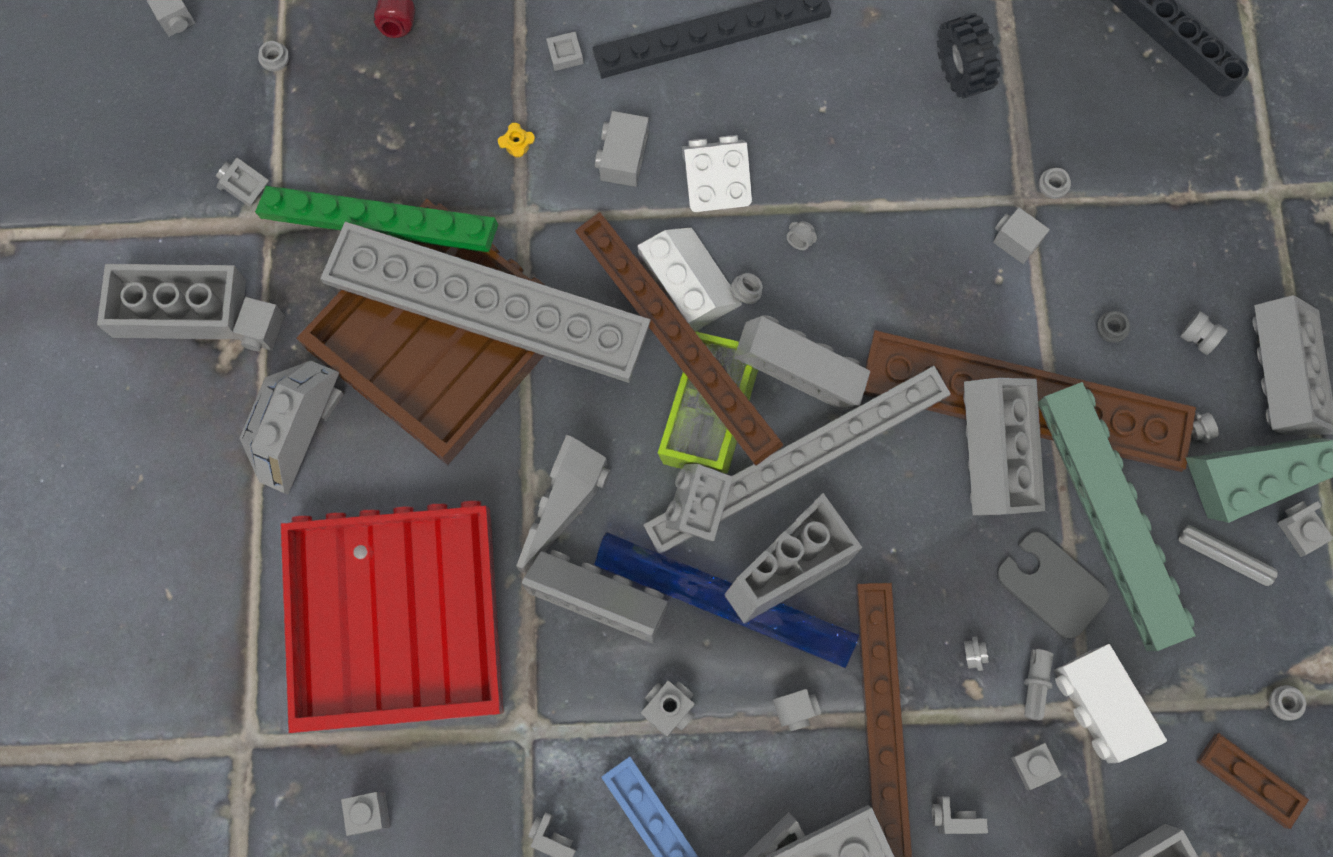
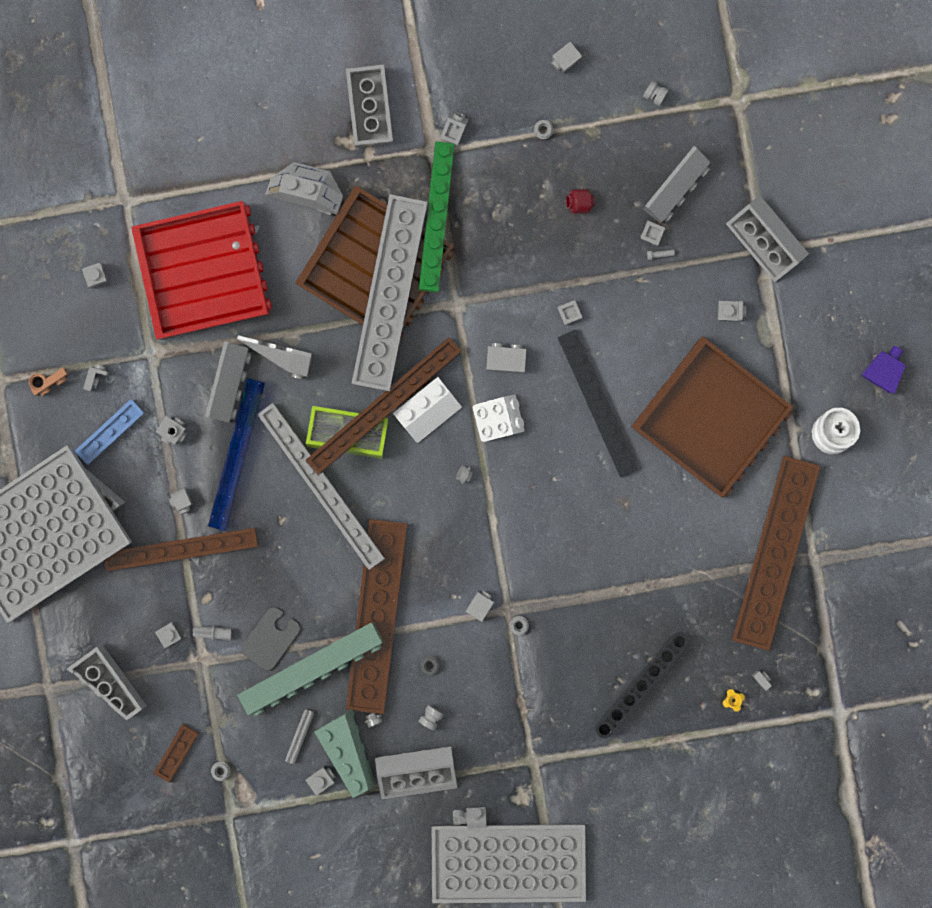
camera: 85 degrees right, 15 degrees up
light grey brick [233,297,285,351] -> none
yellow plate [498,123,535,157] -> none
light grey bracket [666,464,733,542] -> none
light grey wedge [725,493,863,623] -> none
light grey plate [731,273,763,304] -> none
light grey brick [734,315,870,411] -> none
light grey bracket [932,796,988,834] -> none
black wheel [937,13,1000,99] -> none
light grey slope [964,378,1045,515] -> none
light grey plate [964,636,989,671] -> none
white slope [1054,644,1167,763] -> none

